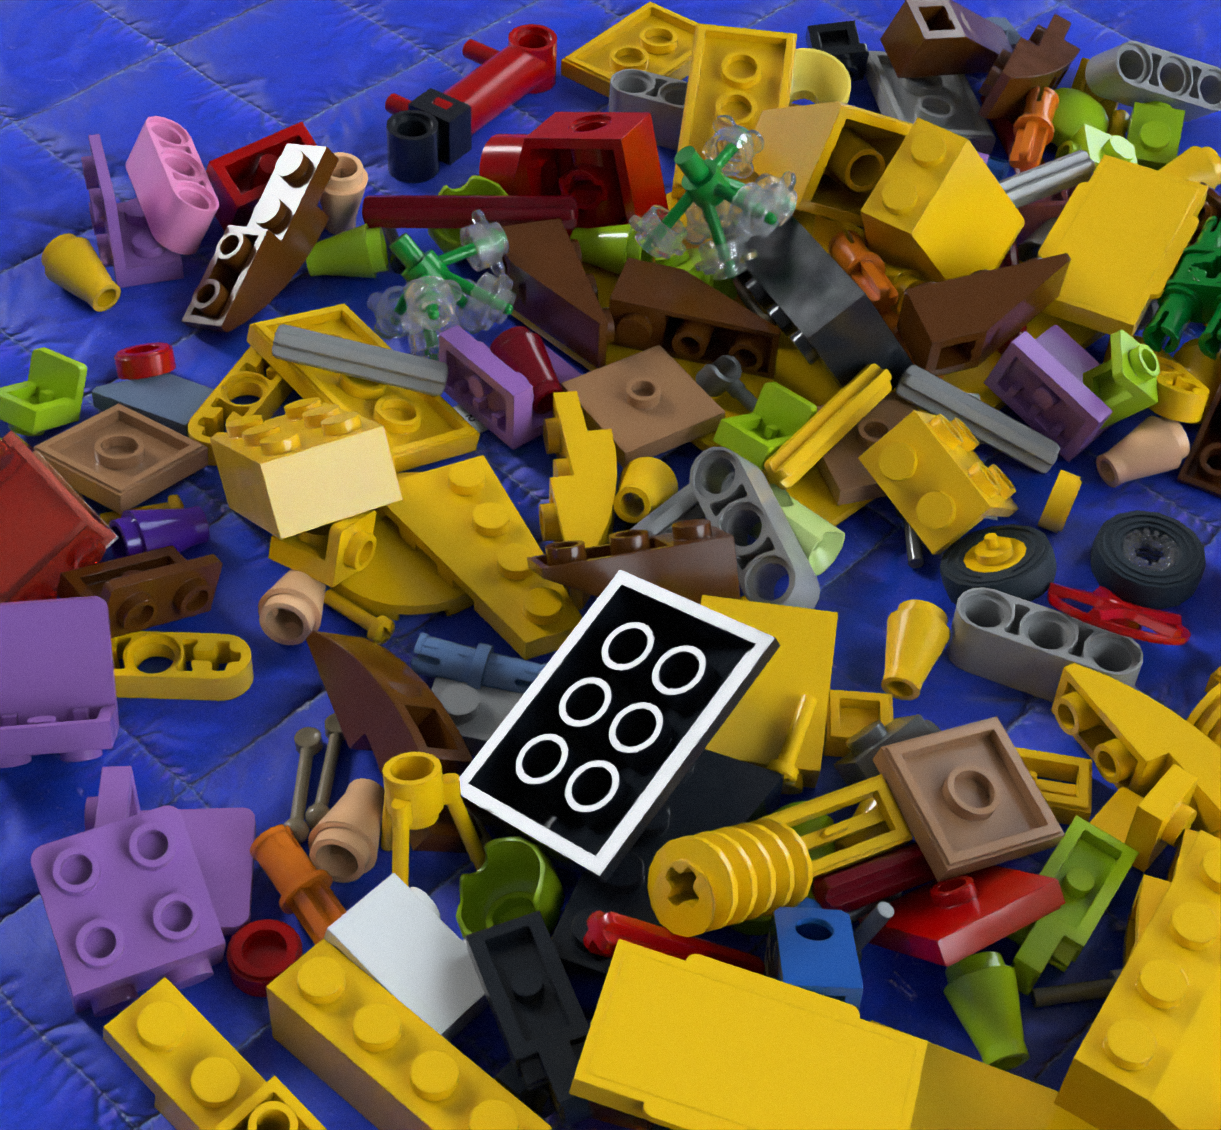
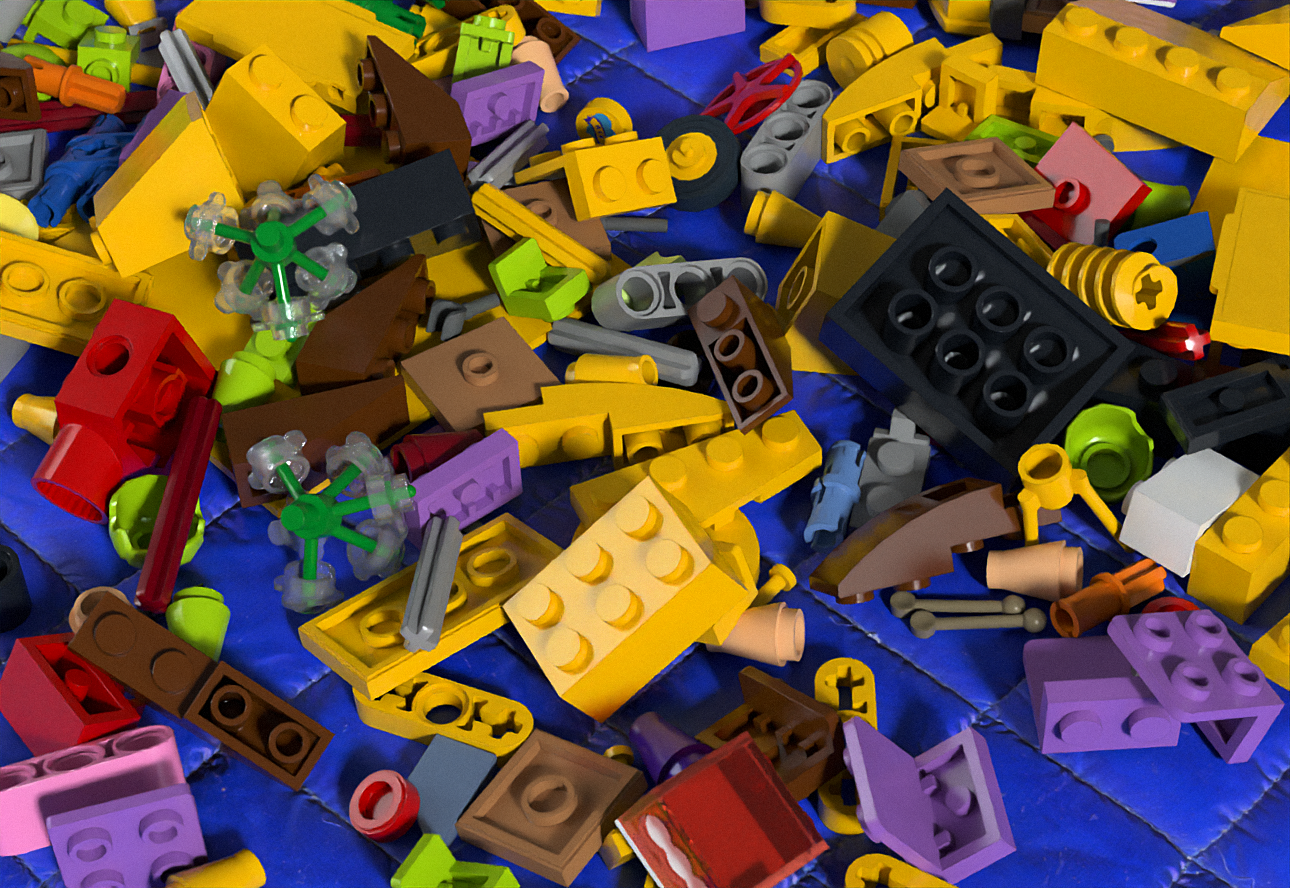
camera: 85 degrees left, 0 degrees up
black bush [1091,510,1206,610] -> none

